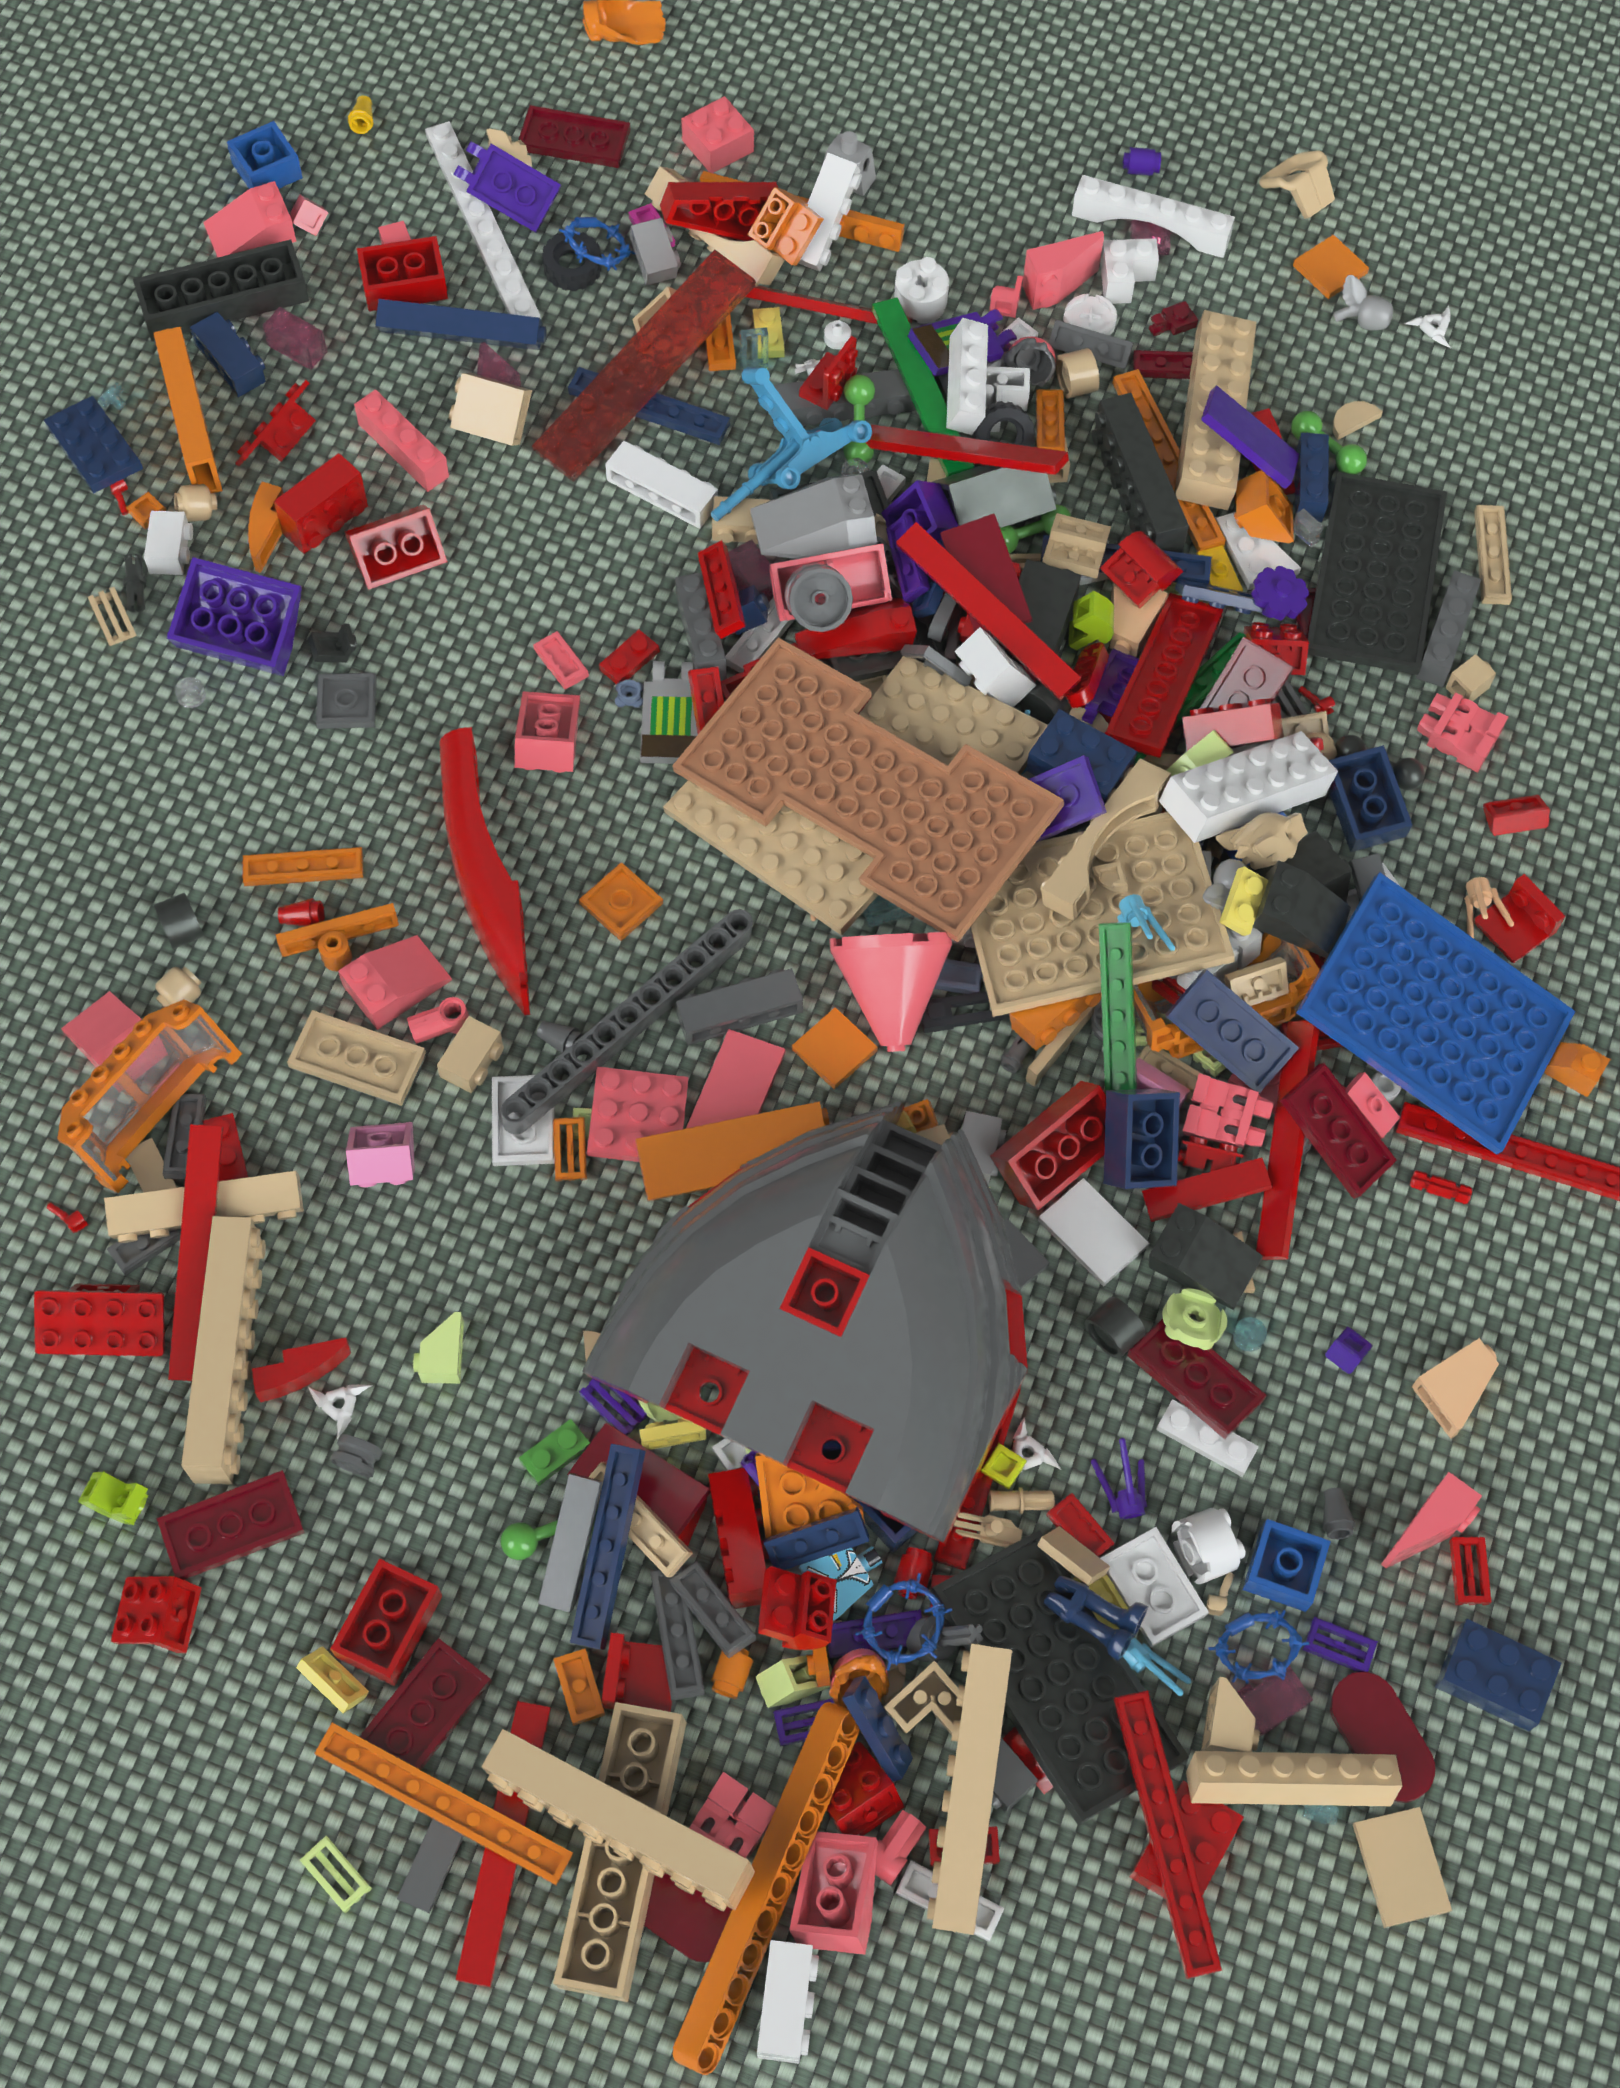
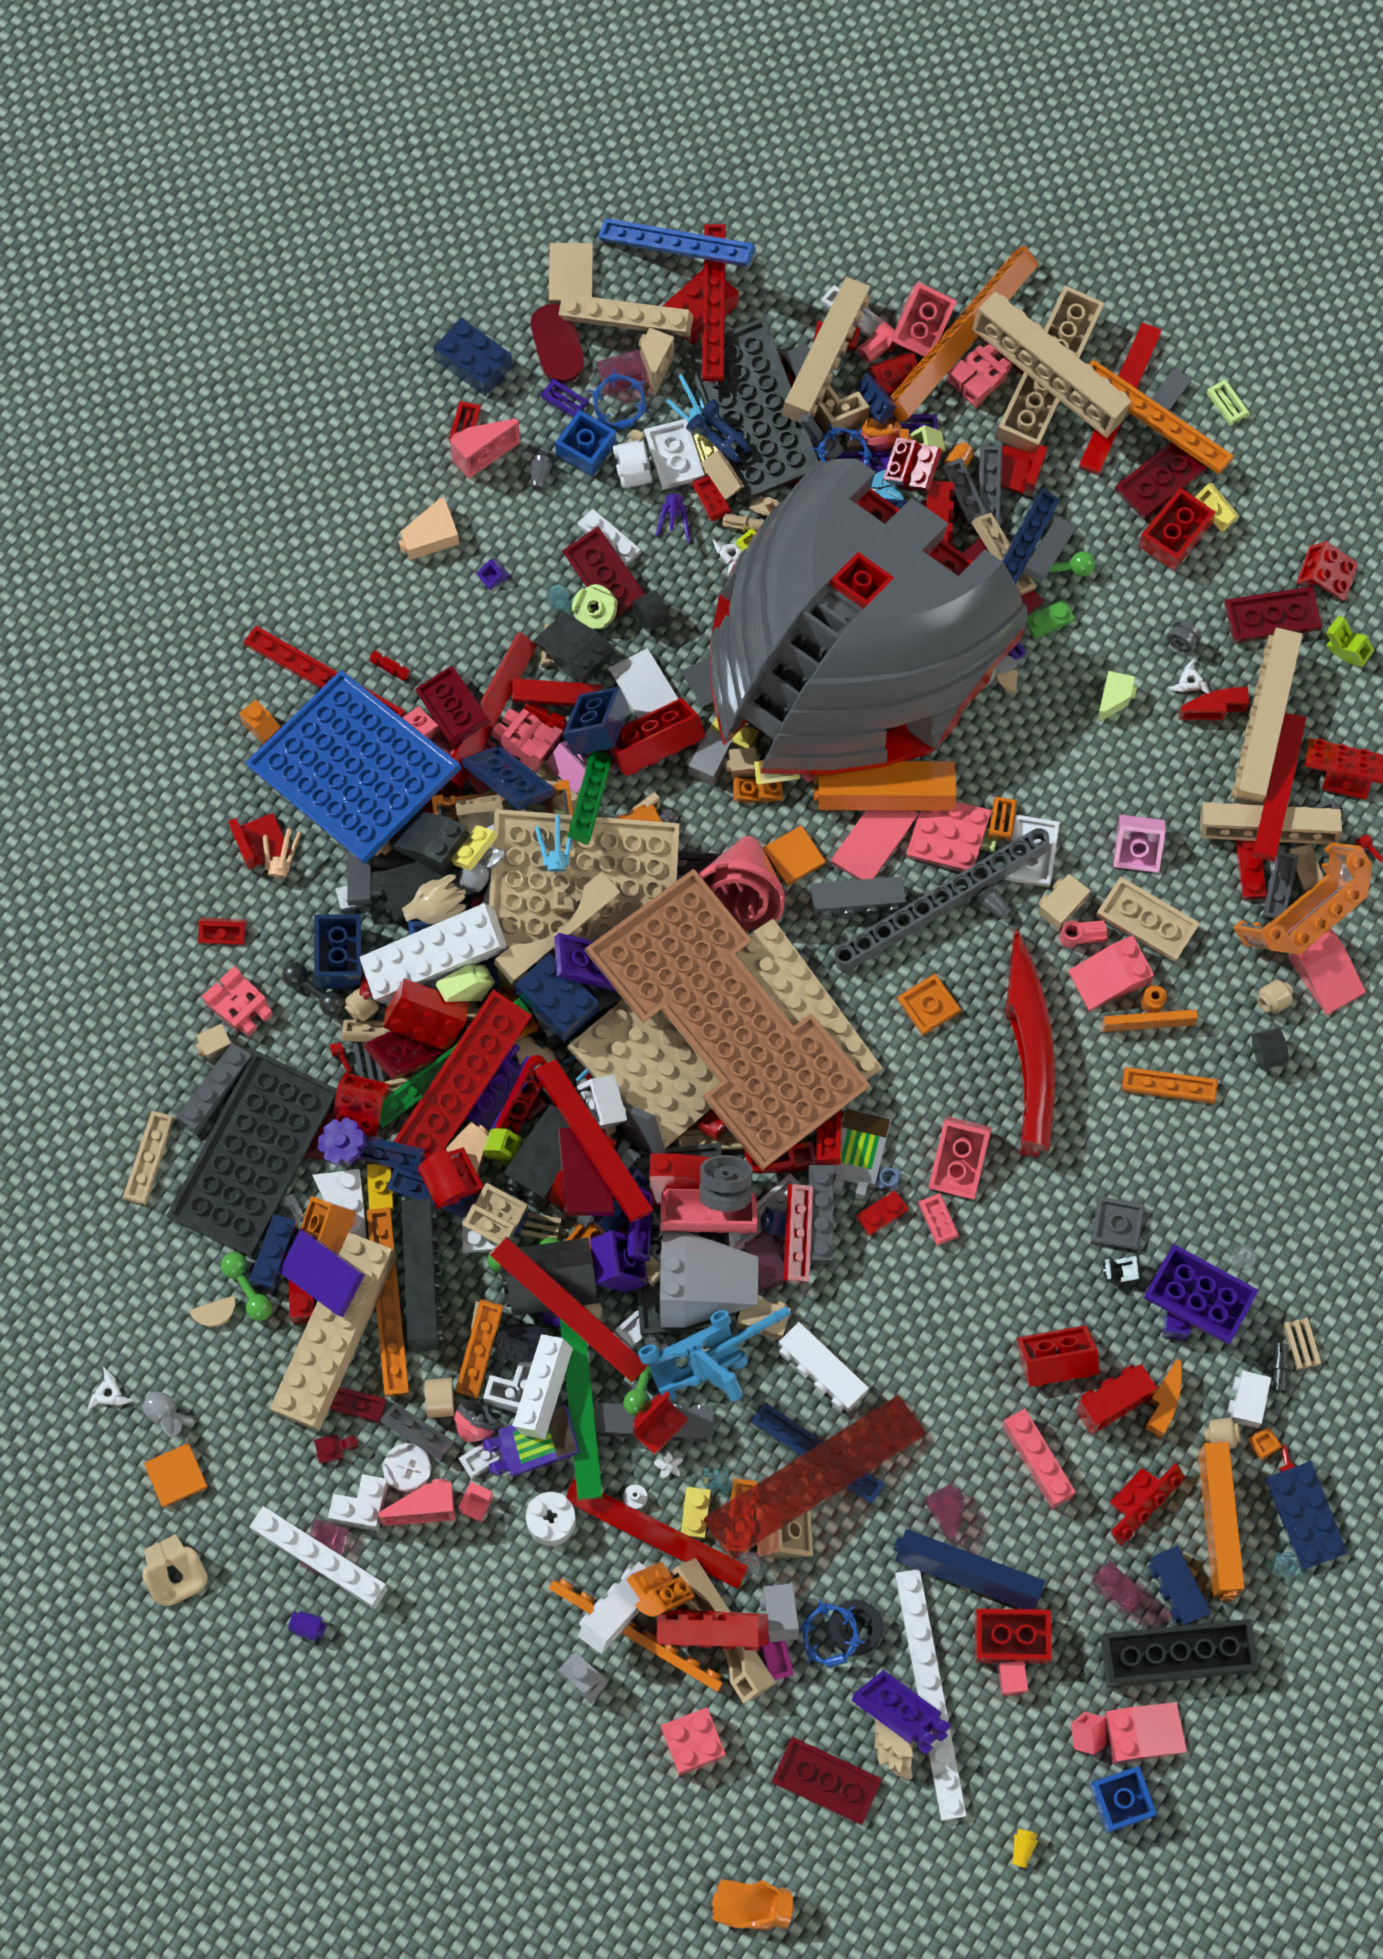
camera: 165 degrees left, 5 degrees up
red cone [278,898,325,927] -> none
tan brick [449,373,532,446] -> none
orange plate [553,1648,605,1726] -> none
white piece [757,1940,819,2064] -> none
none -> blue plate [598,218,756,267]

